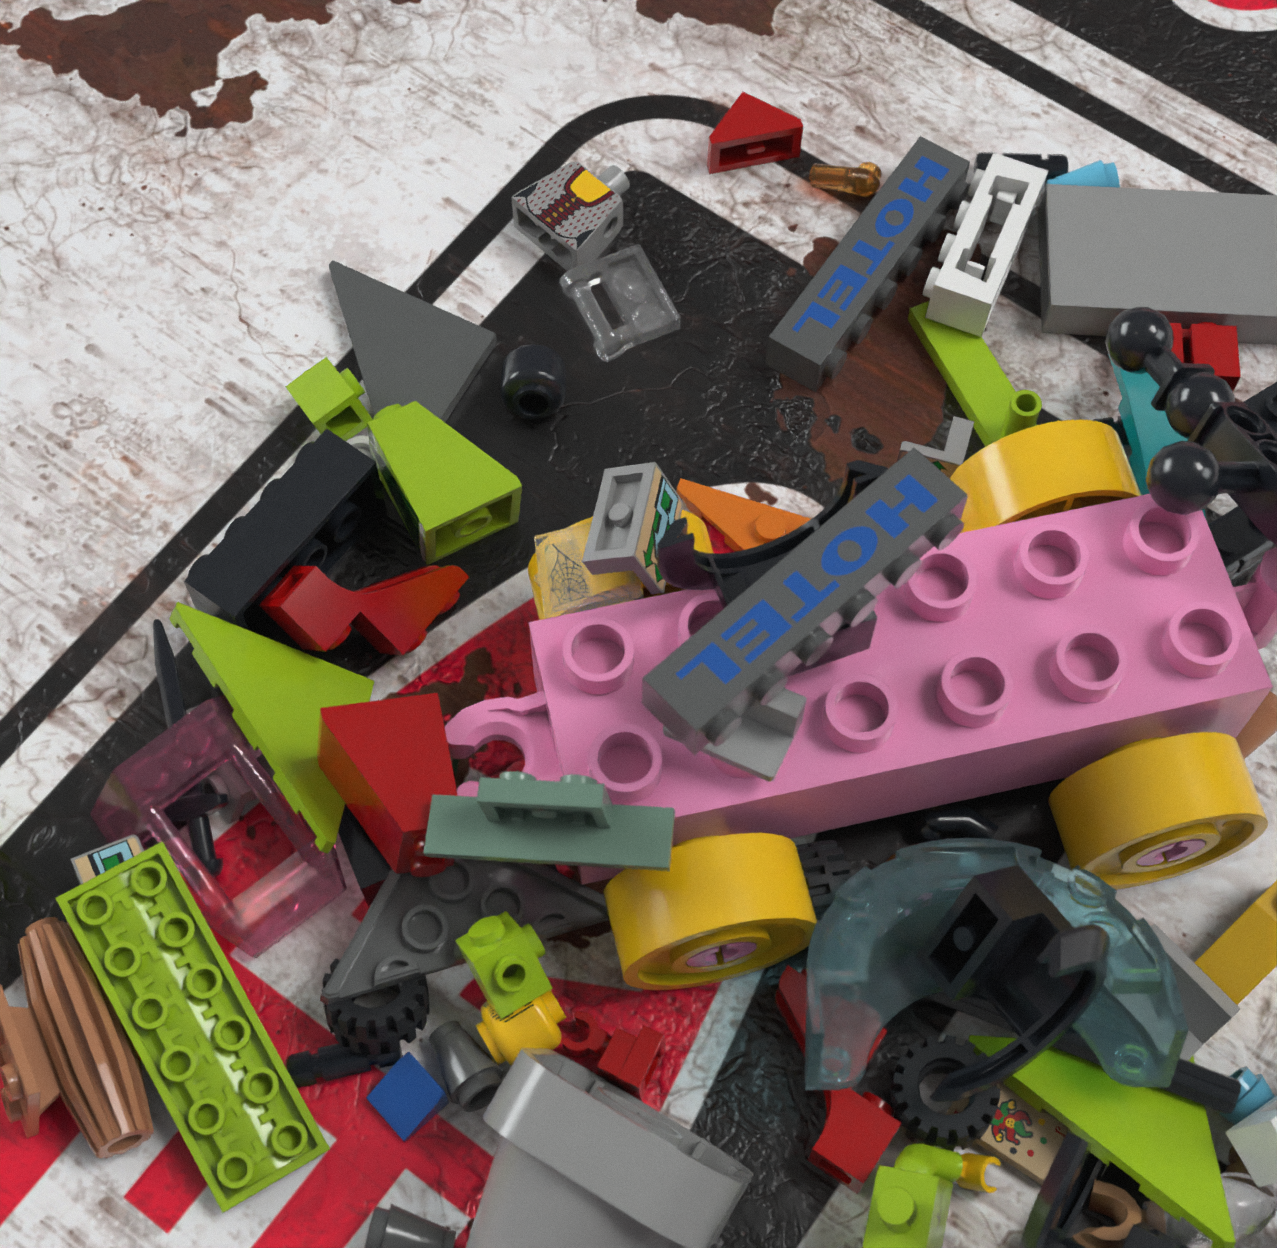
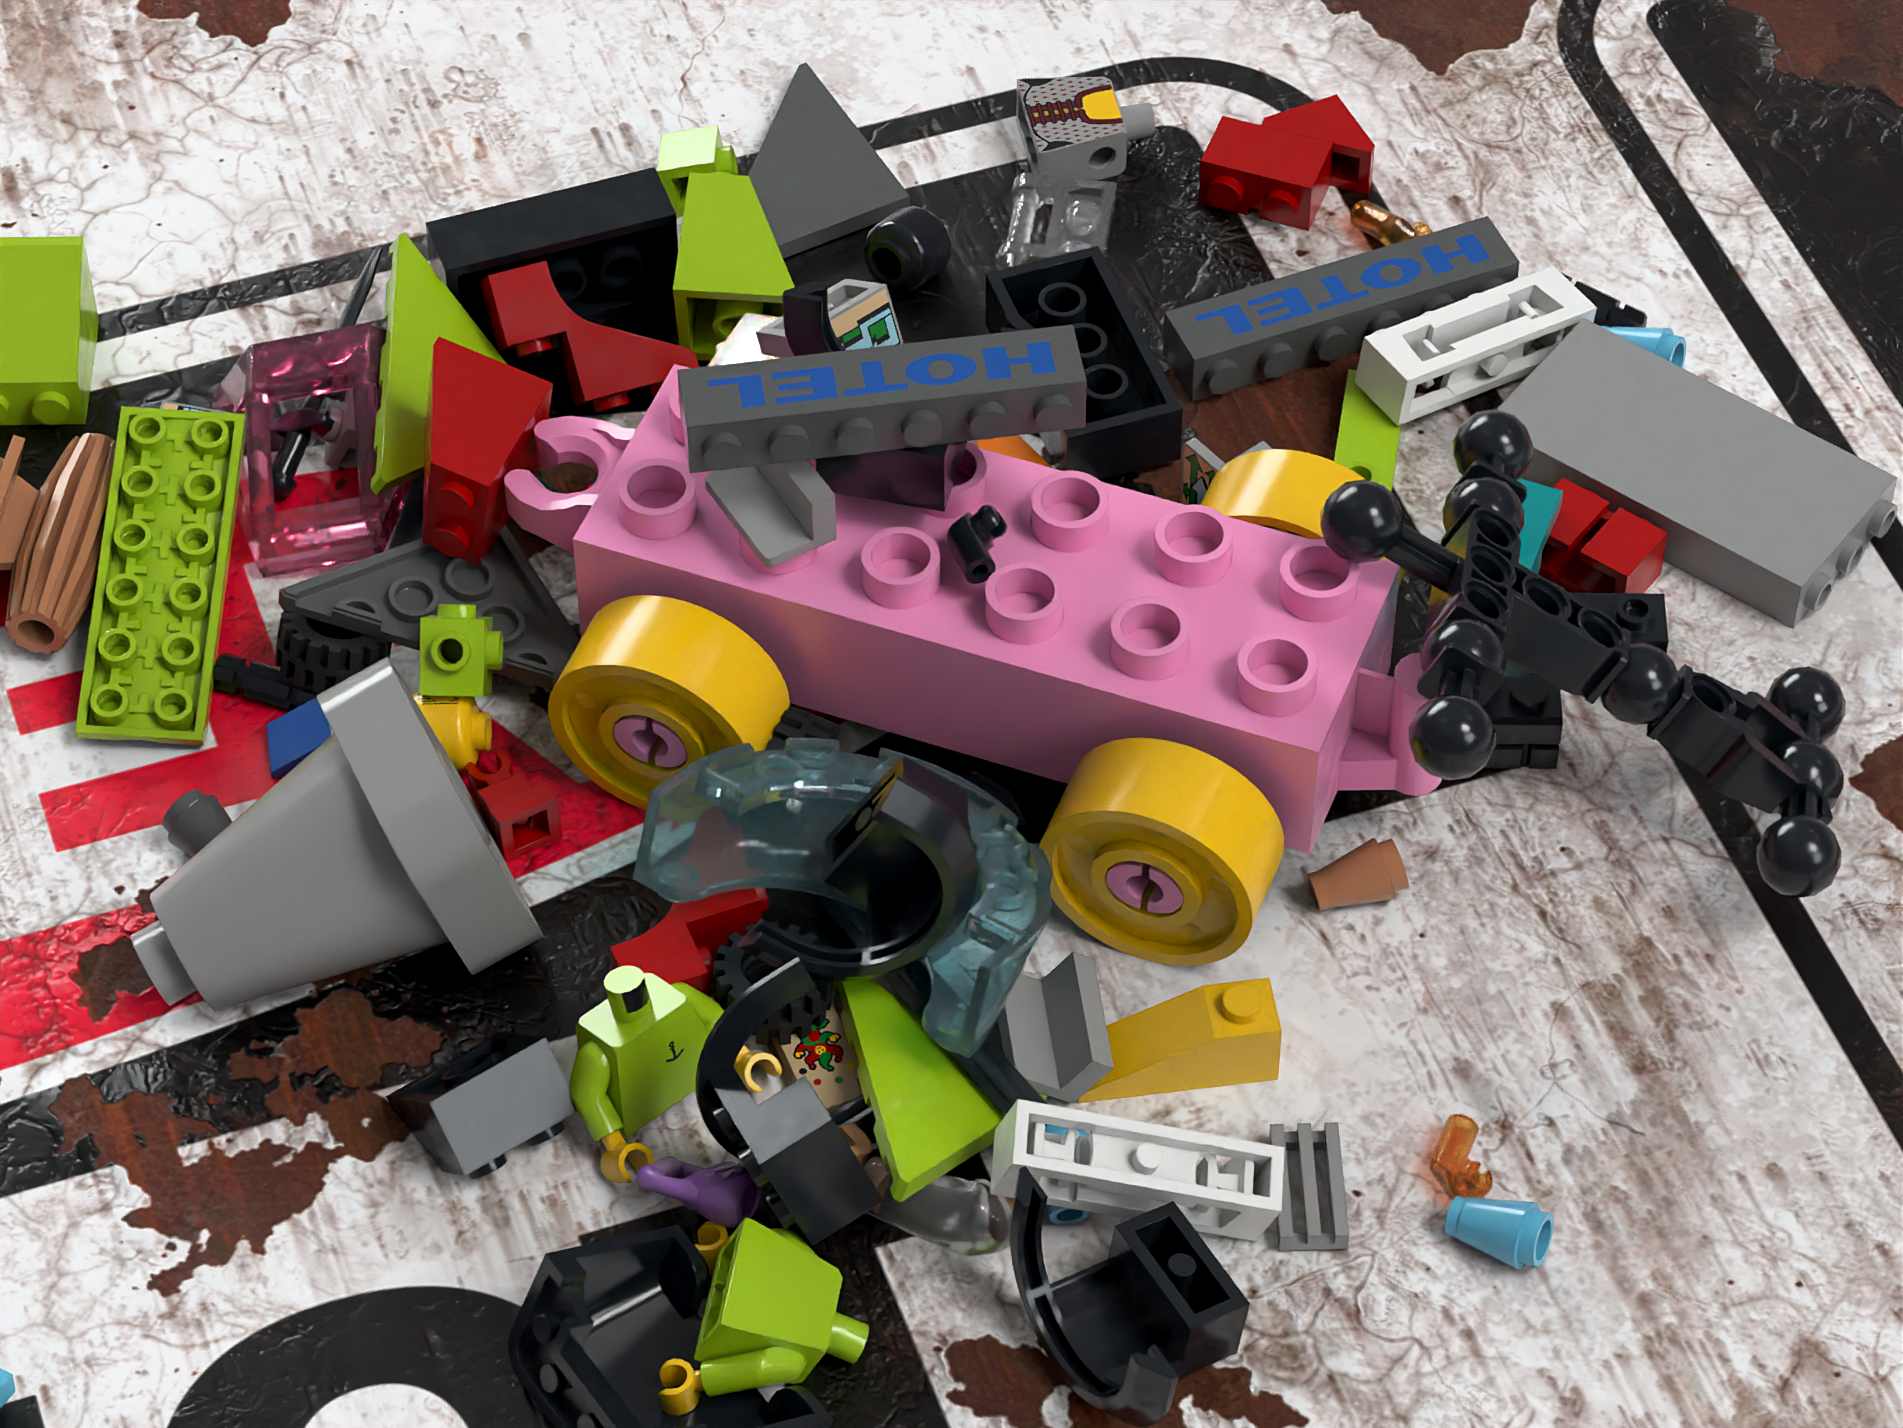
camera: 35 degrees right, 15 degrees down
sand green bracket [424,771,675,871] -> none
none -> black arm [947,504,1007,584]
none -> black brick [985,246,1183,480]
none -> red piece [1198,116,1333,231]

